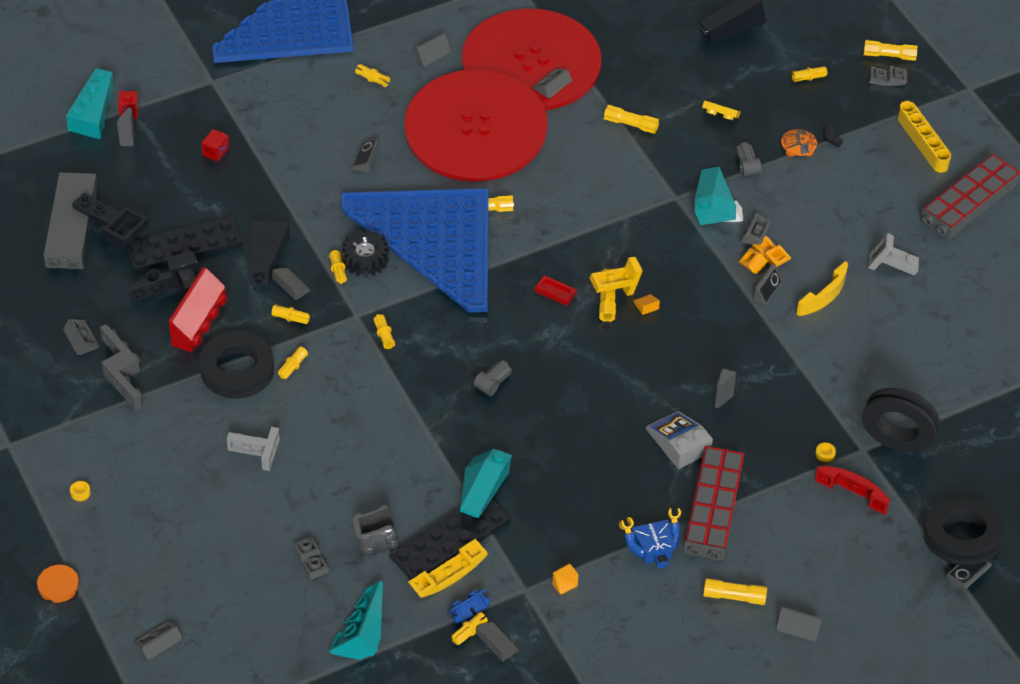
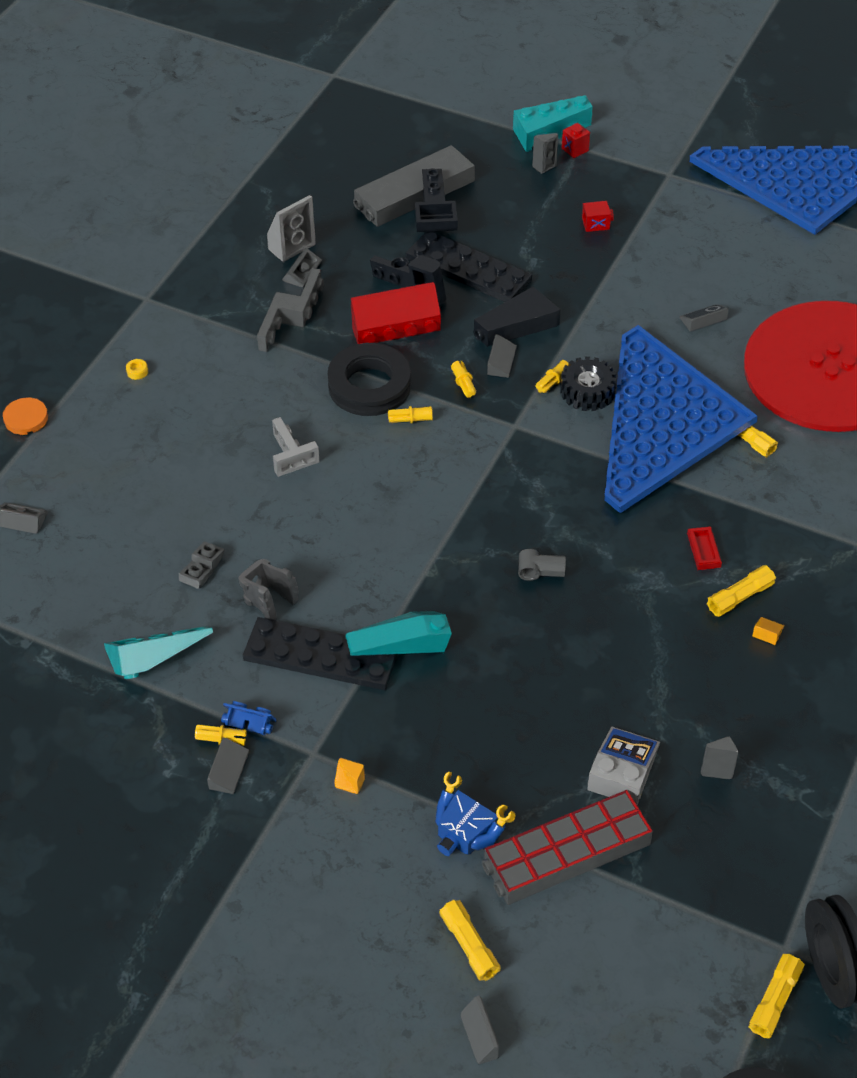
camera: 55 degrees right, 0 degrees up
yellow pin [355,64,390,87] -> none
yellow axle [373,314,395,349] -> none
yellow slope [408,539,488,598] -> none
yellow bracket [590,257,643,296] -> none
yellow tile [815,442,836,462] -> none
red slope [815,466,890,515] -> none
none -> light grey slope [267,195,316,262]
none -> yellow axle [748,954,805,1038]

